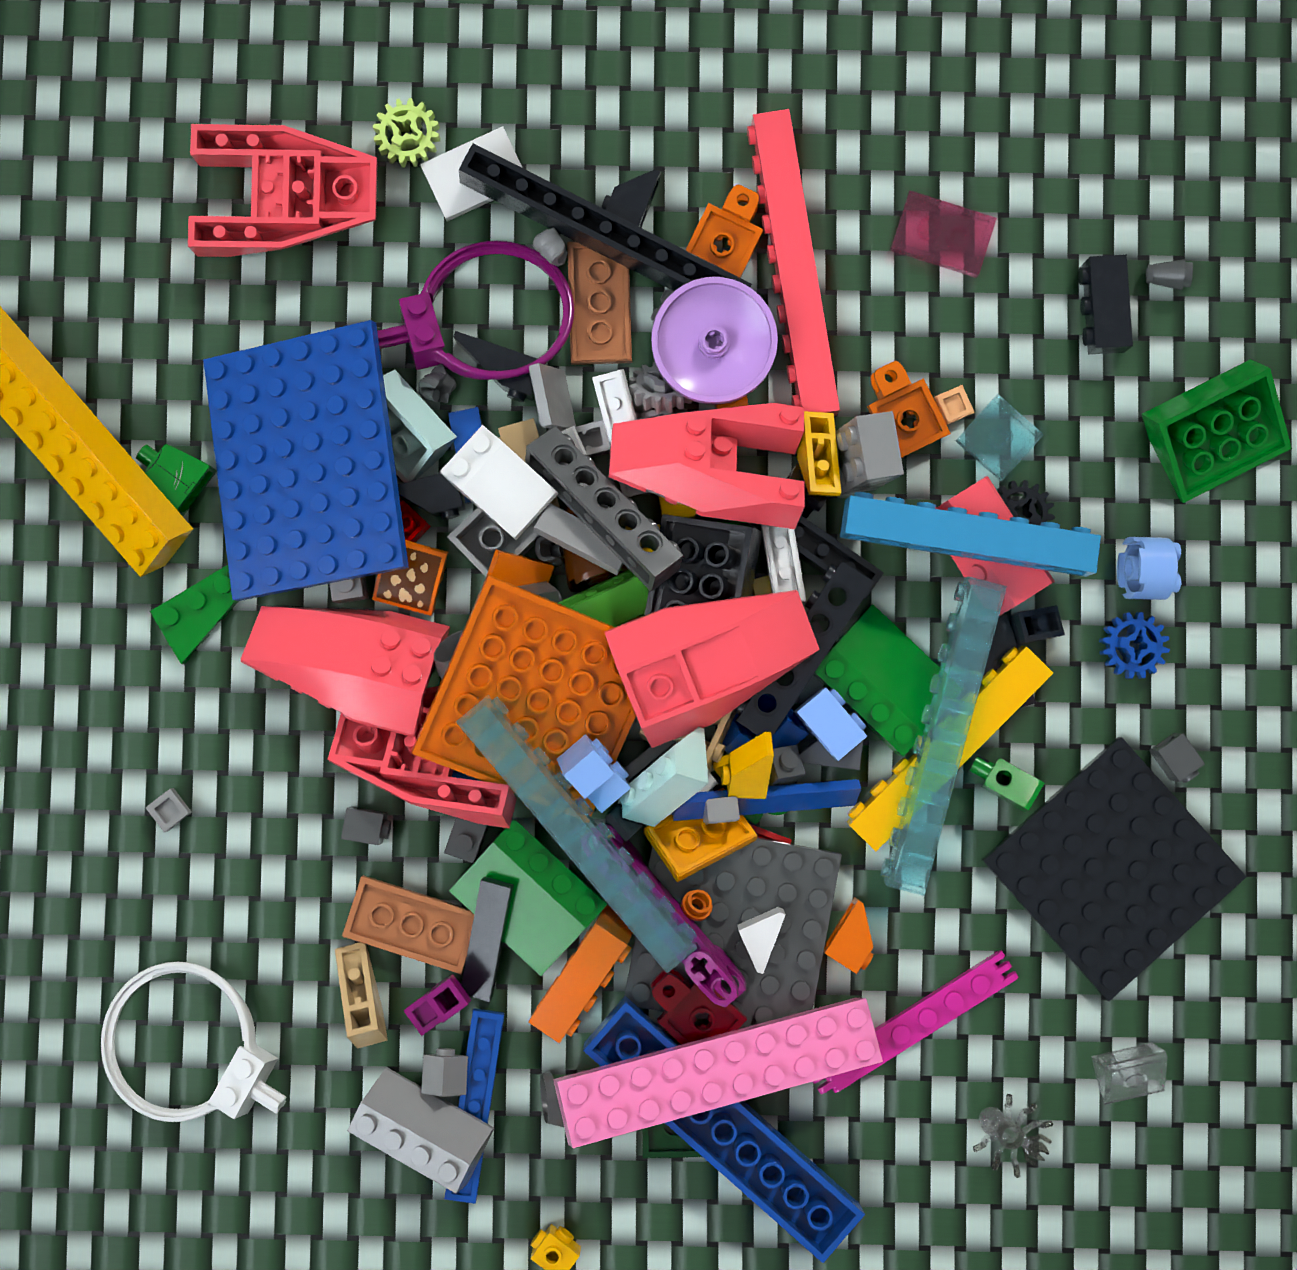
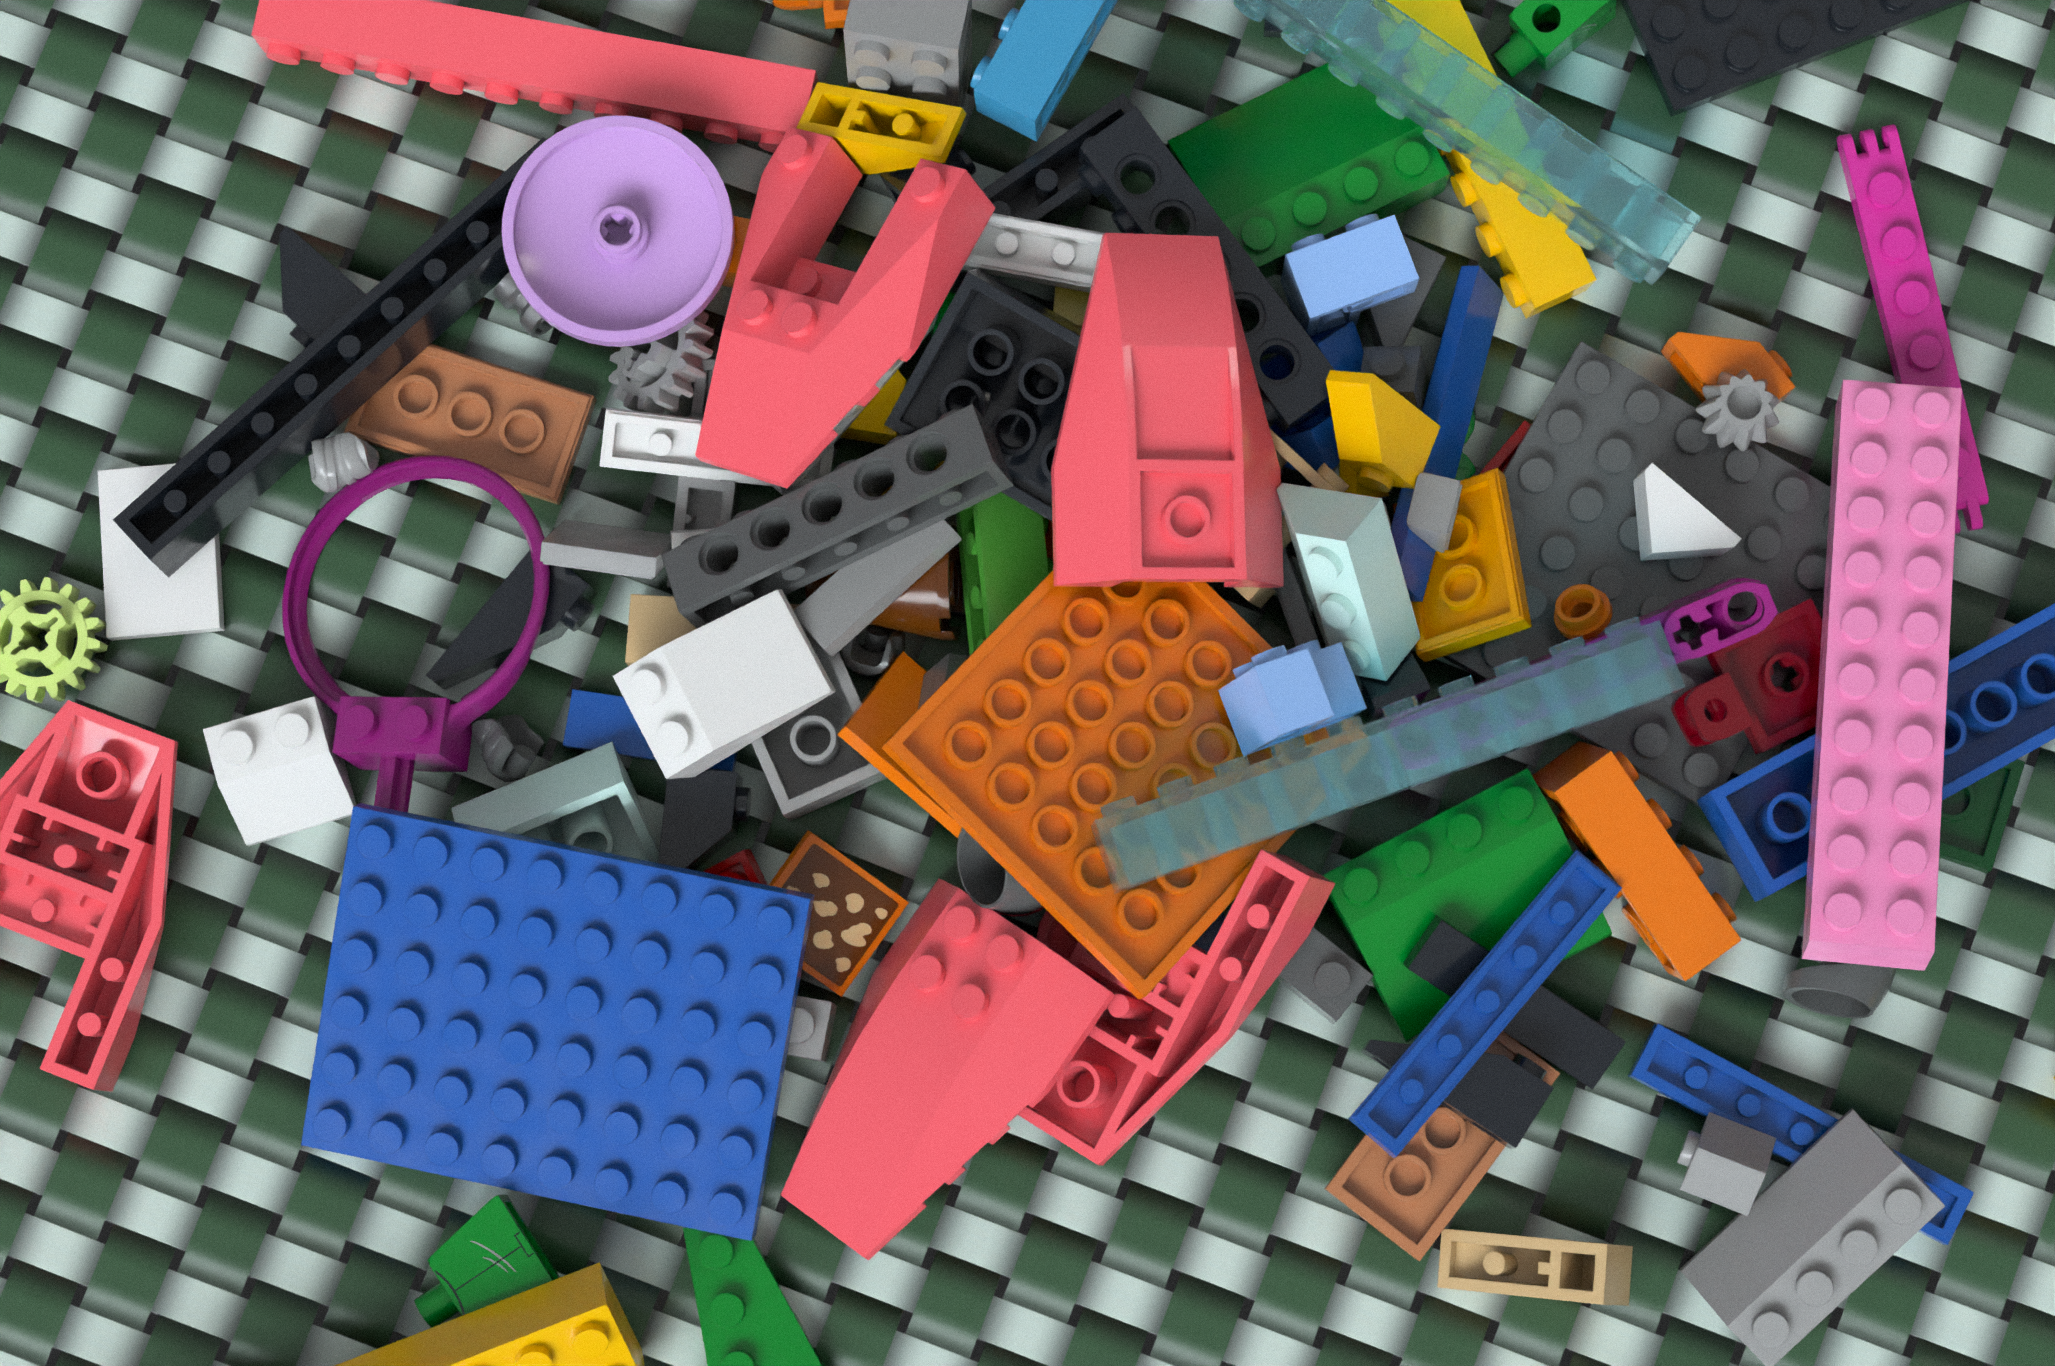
camera: 60 degrees left, 5 degrees down
dark grey brick [341,806,391,845] -> none
magenta brick [403,974,471,1036] -> none
orange plate [686,184,764,278] -> none
none -> white slope [203,696,356,846]
none -> blue tile [1348,849,1622,1158]
none -> black slope [1361,1039,1554,1149]
none -> light grey piece [1696,369,1779,452]

